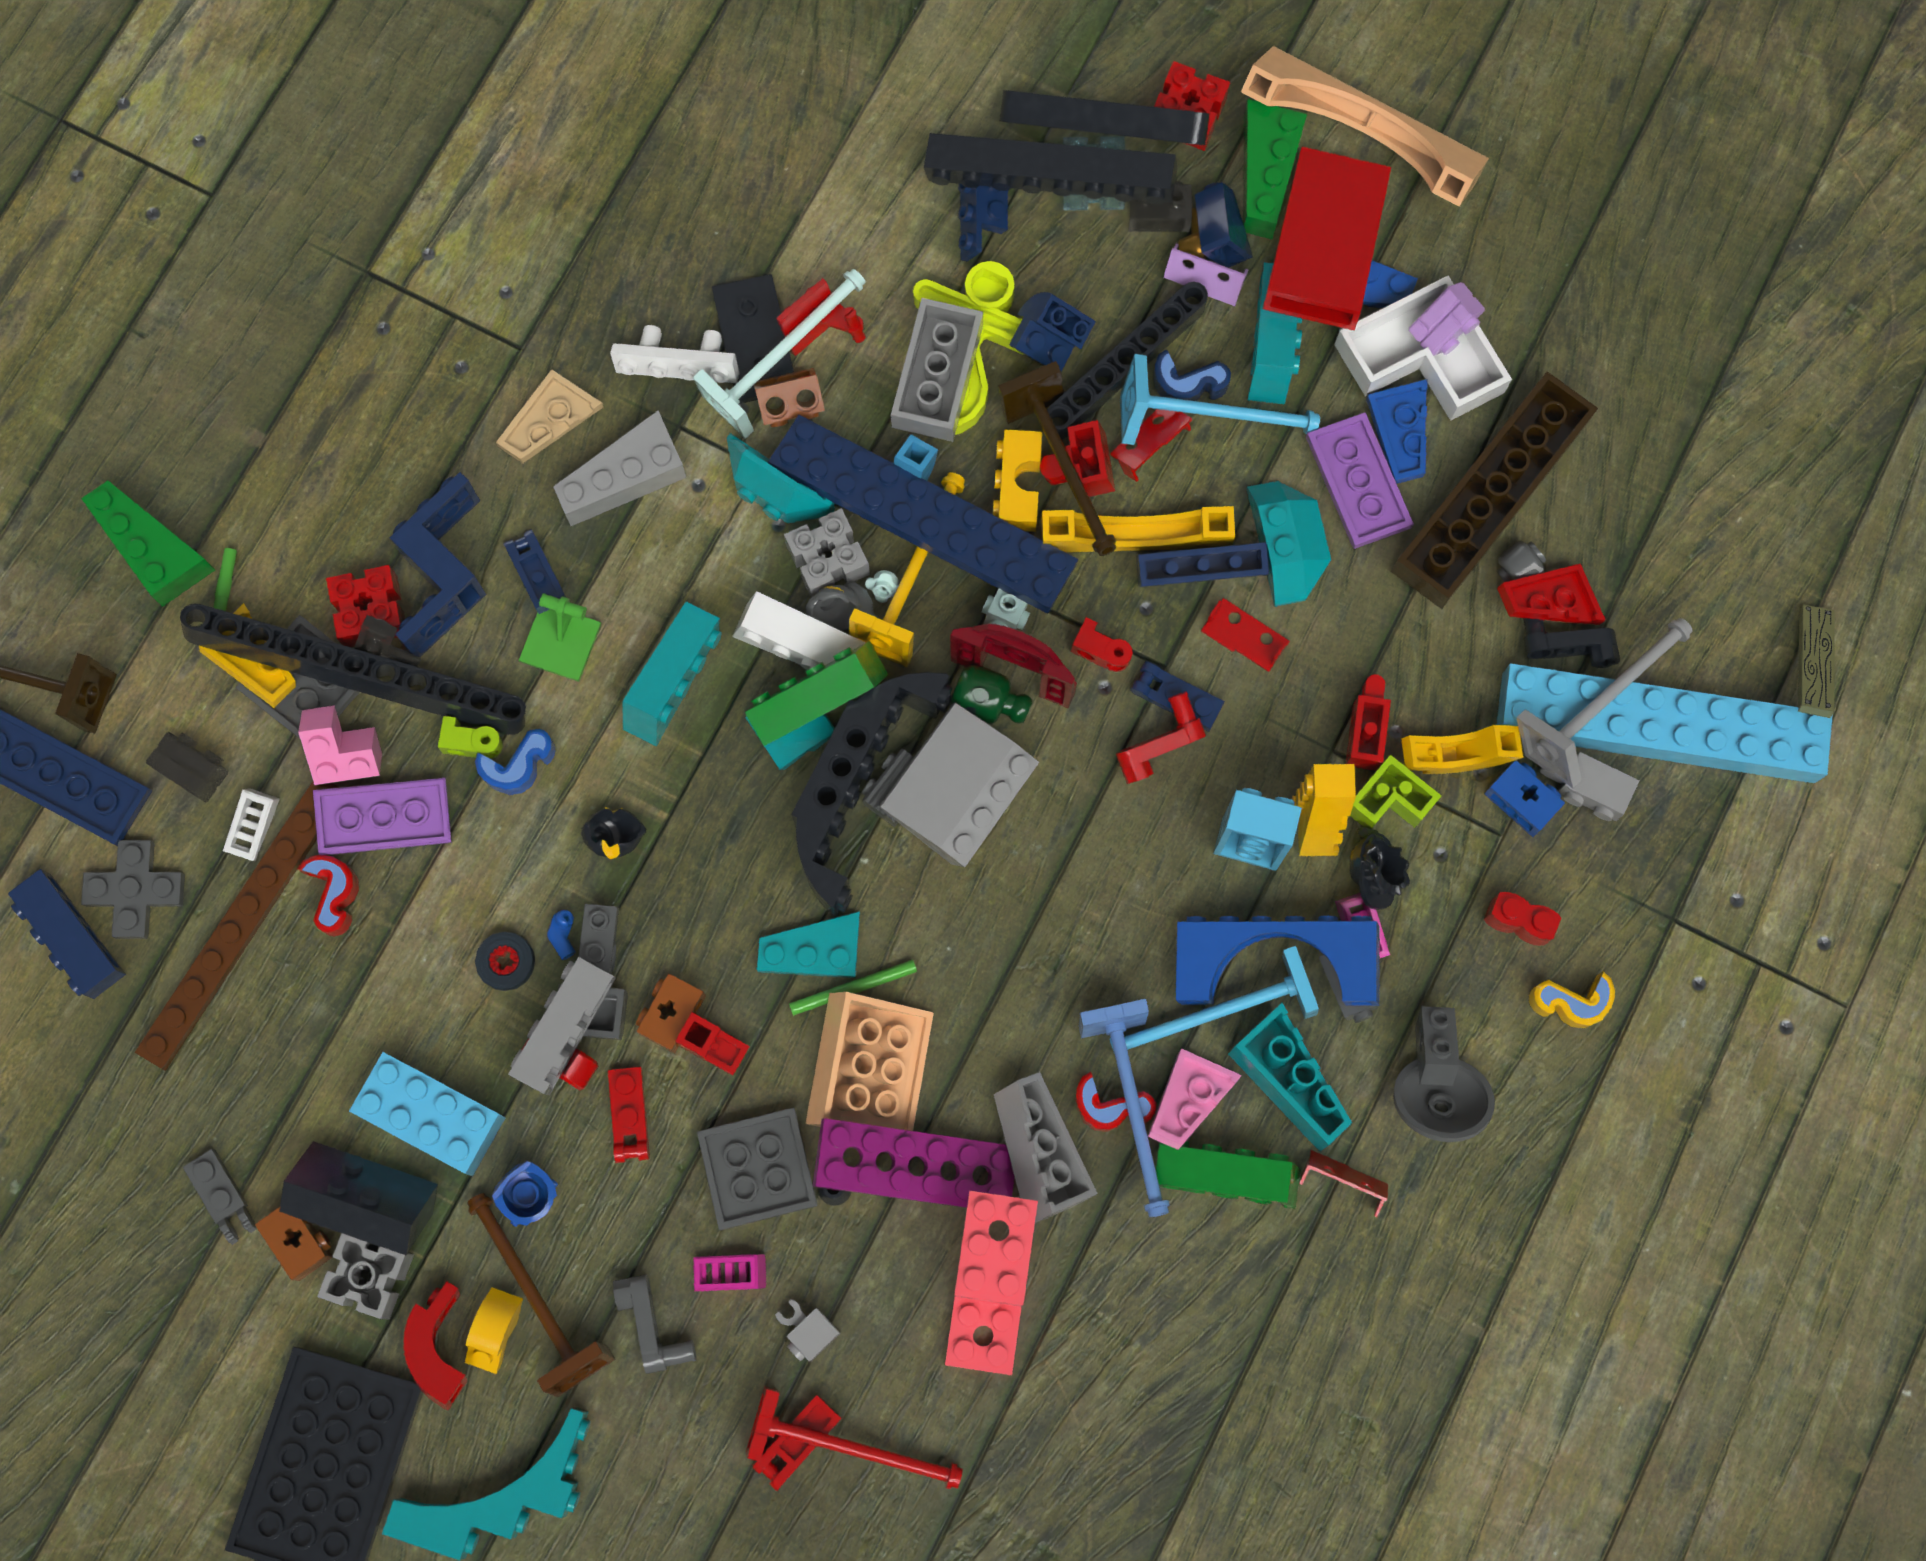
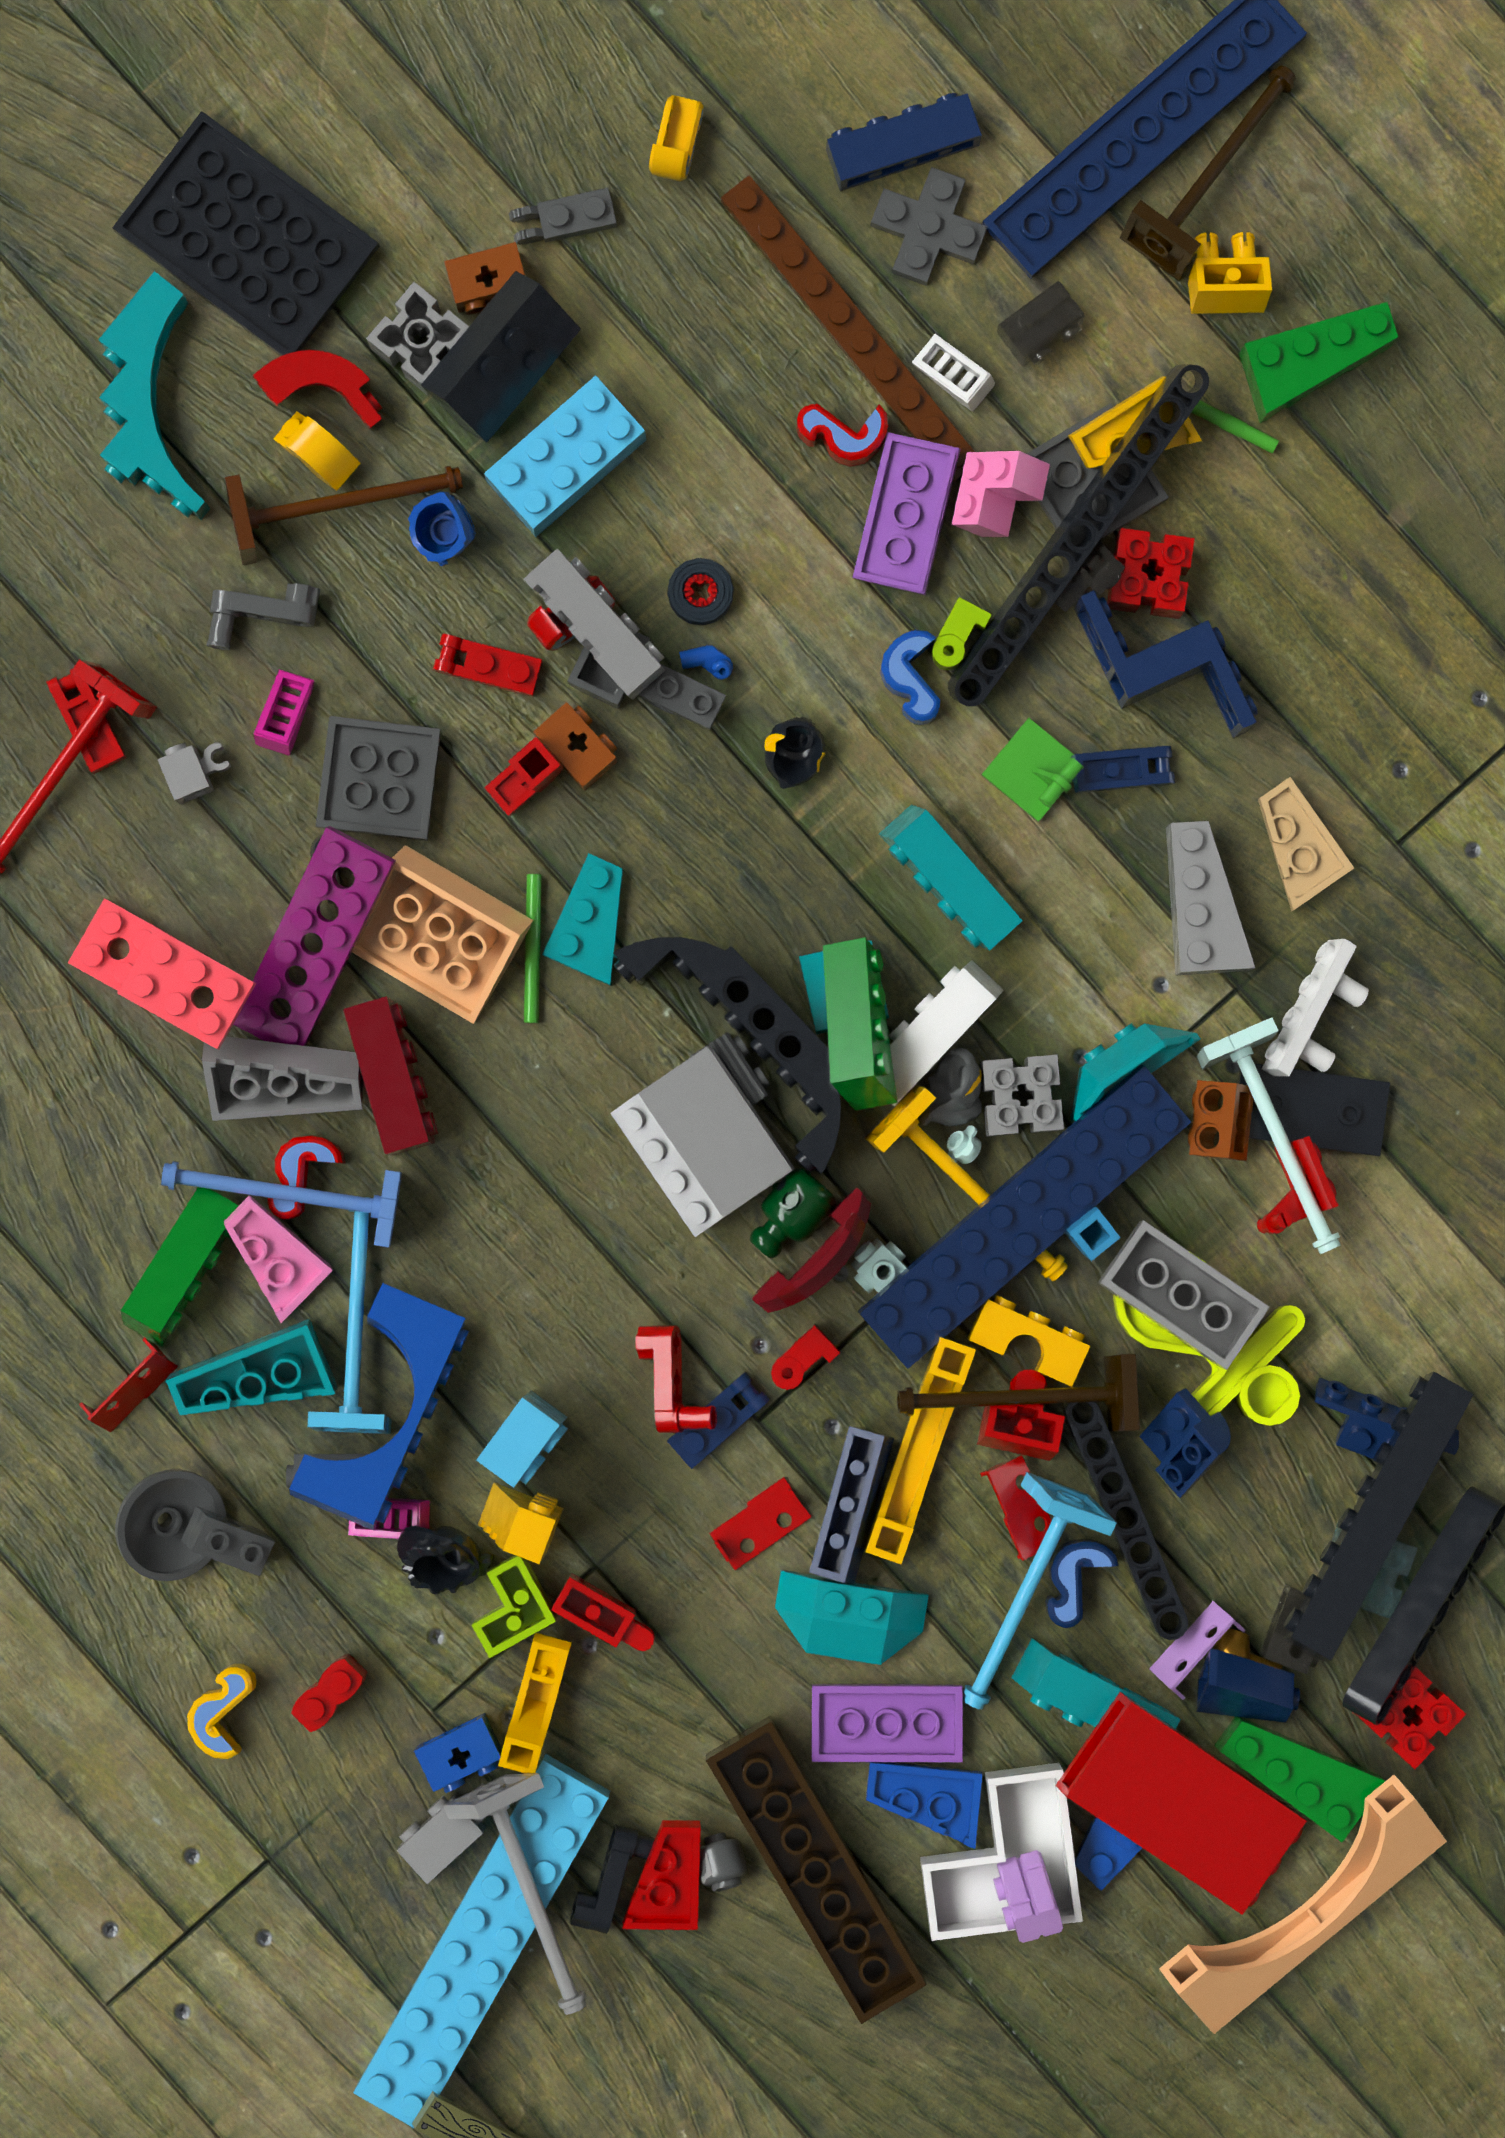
camera: 110 degrees right, 10 degrees up
none -> dark red brick [343,996,439,1156]
none -> yellow animal [649,95,704,182]
none -> yellow brick [1188,232,1272,314]

